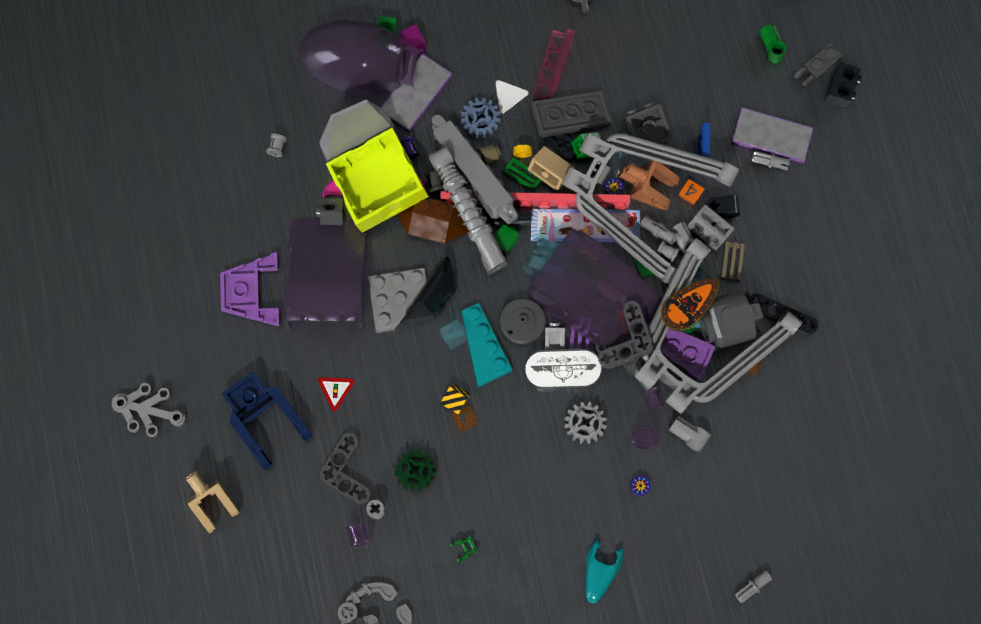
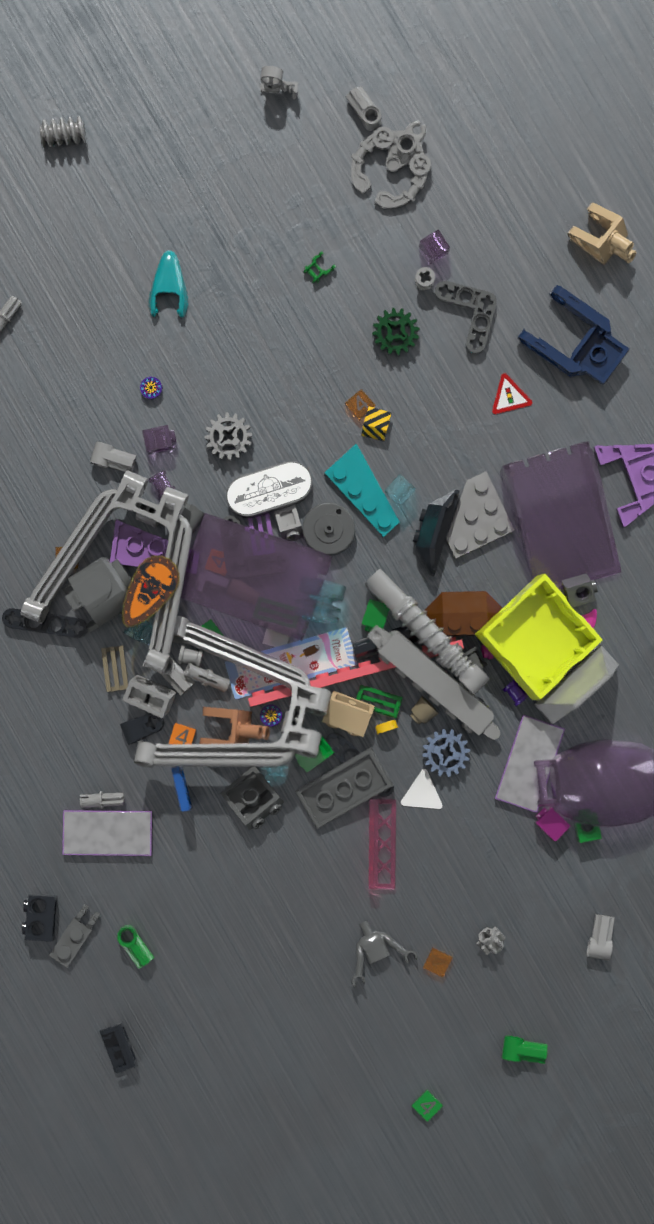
camera: 165 degrees right, 10 degrees up
dark grey beam [598,301,654,369] -> none

